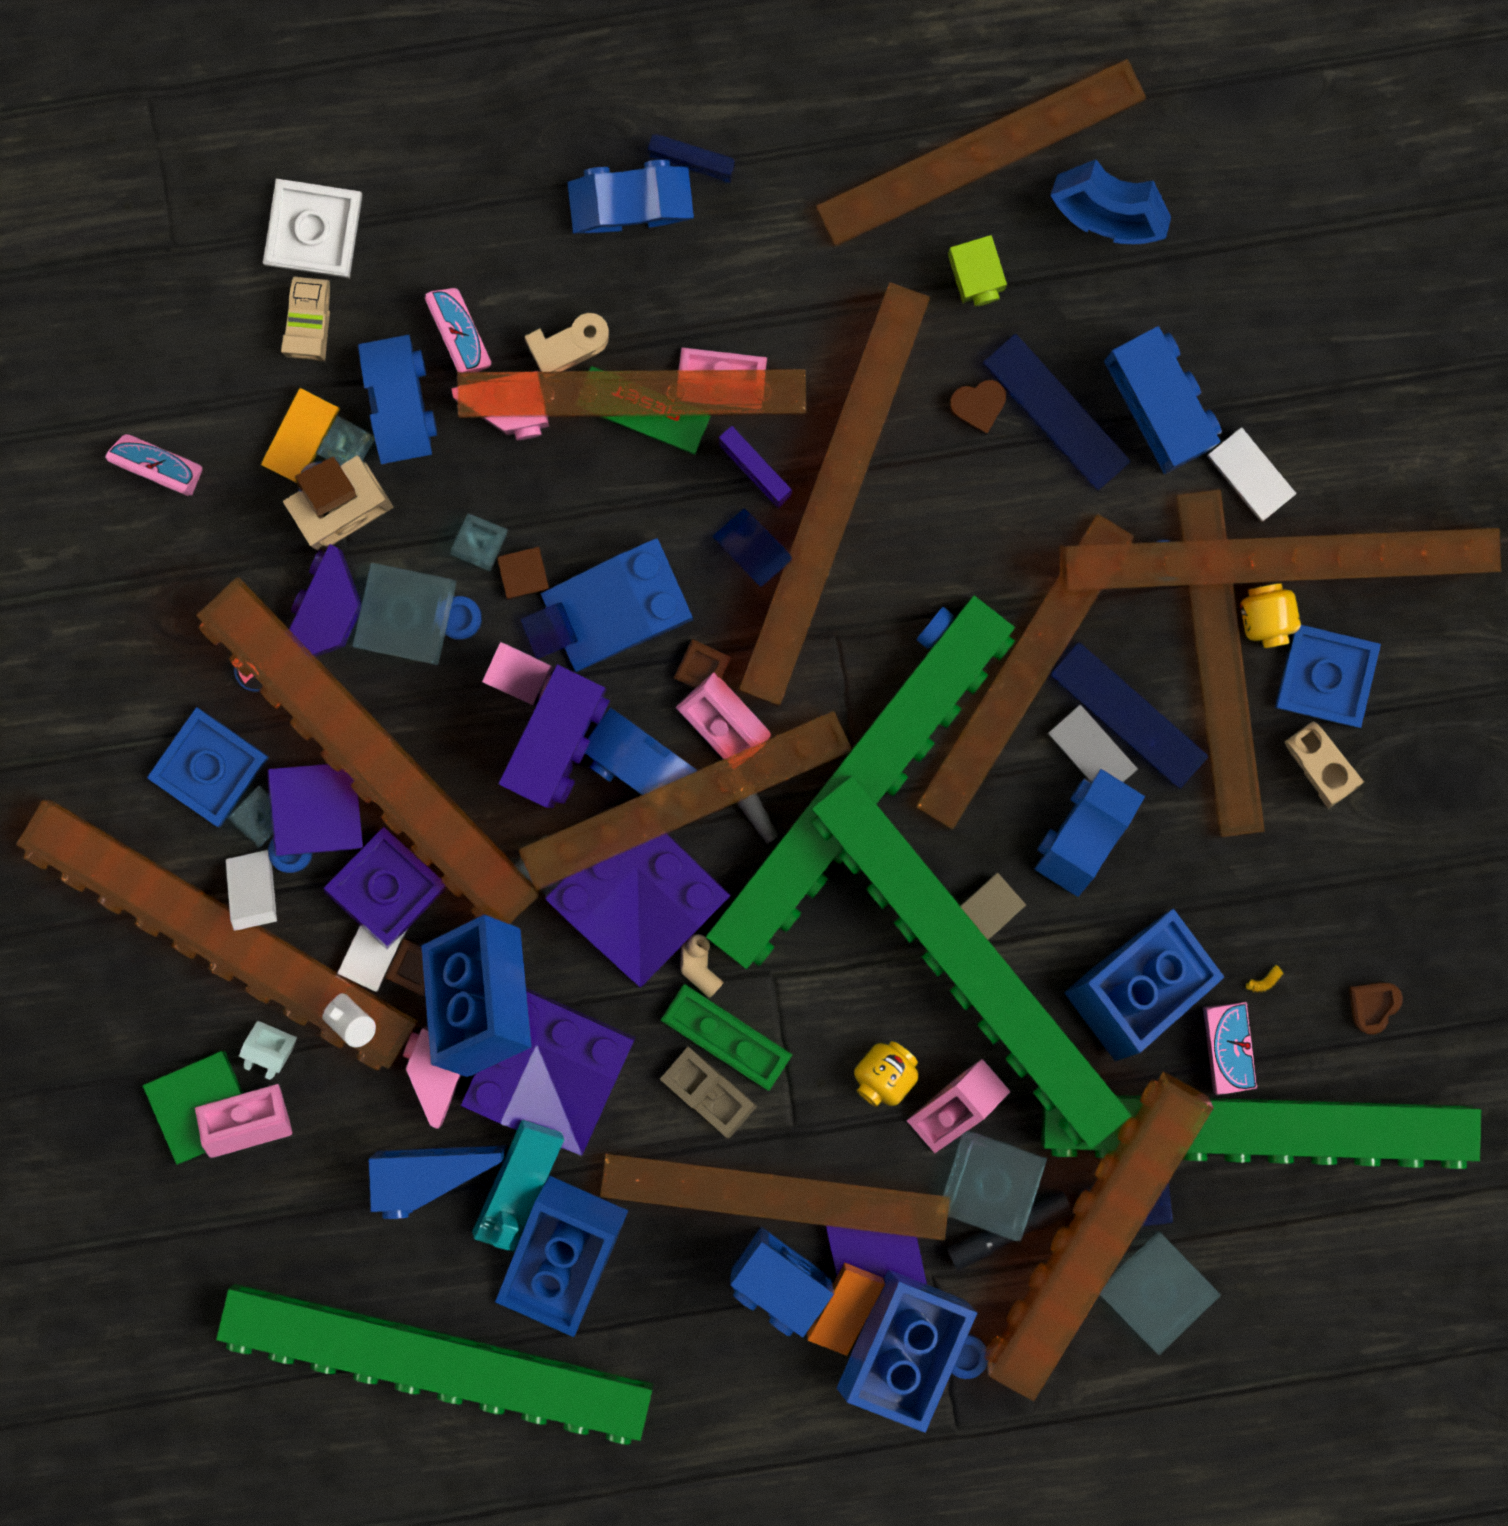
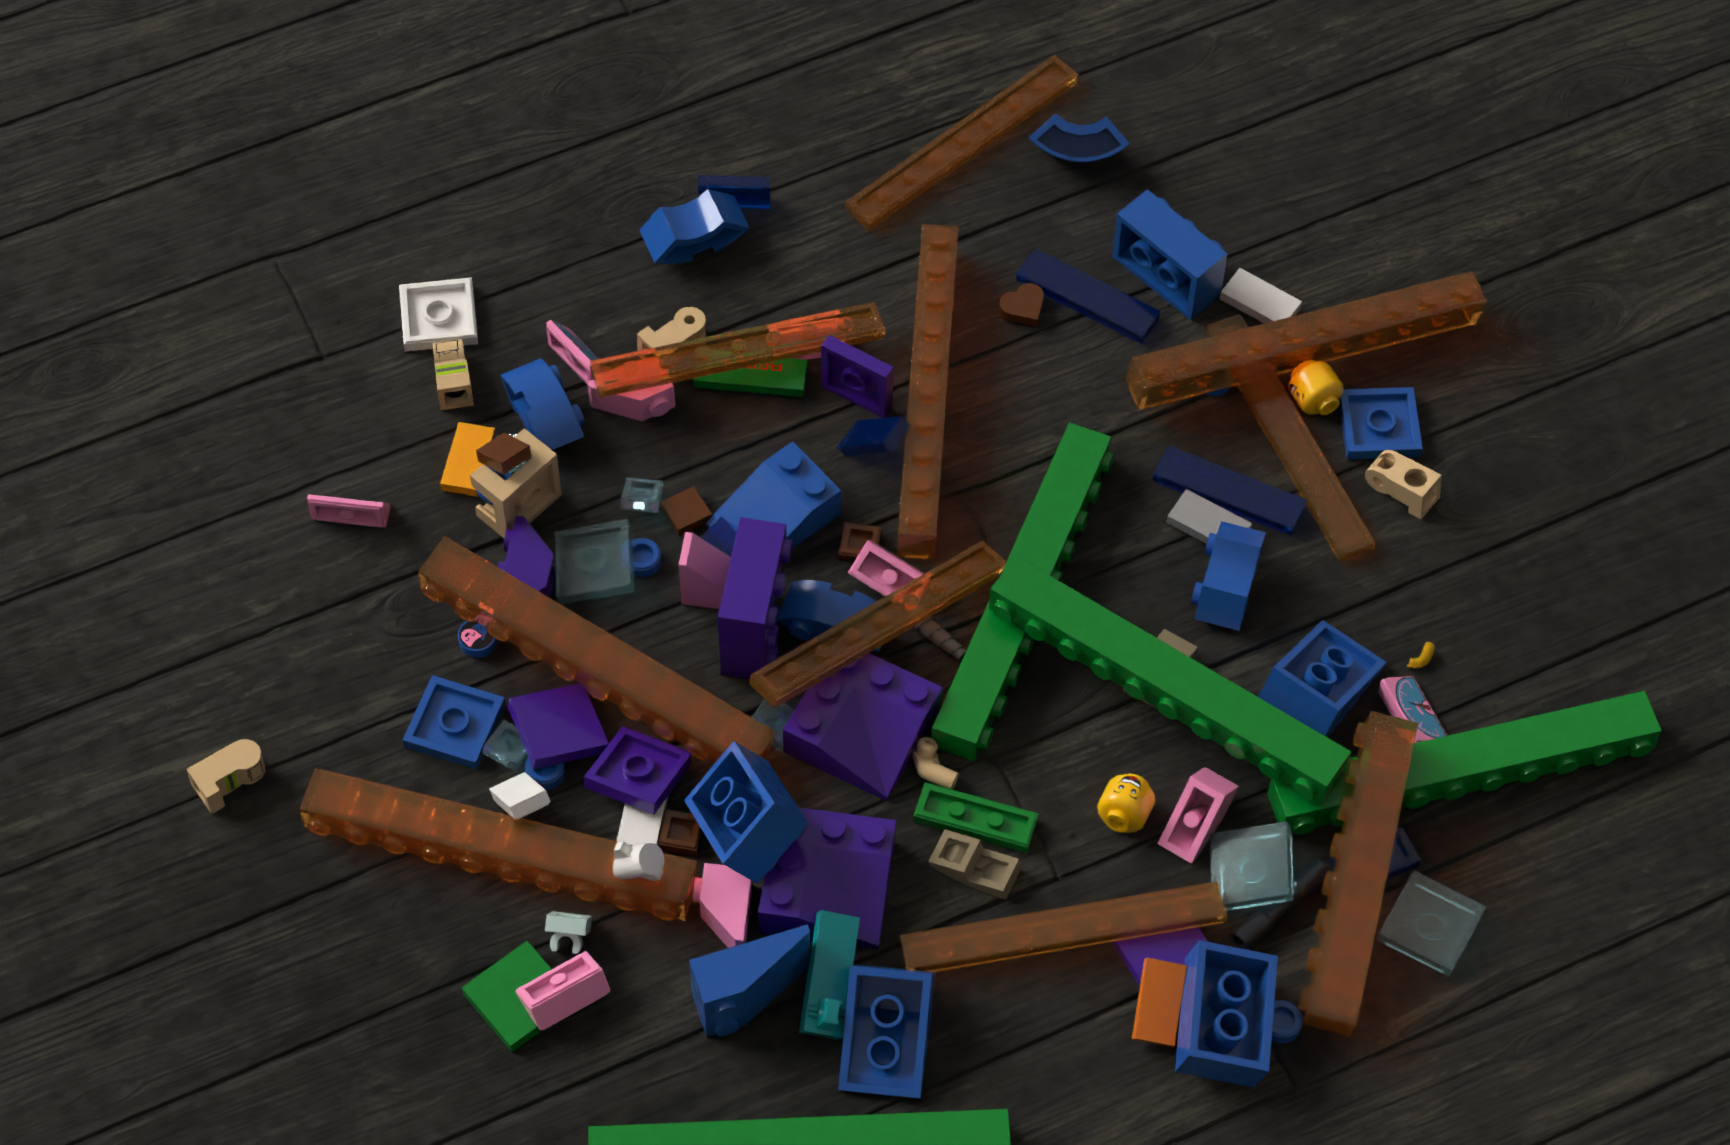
camera: 15 degrees left, 30 degrees down
blue brick [730,1227,834,1337] -> none
clear orange tile [916,514,1134,829] -> none
blue tile [916,607,955,649] -> none
lime brick [948,235,1007,307] -> none
reddish brown tile [1349,982,1403,1034] -> none

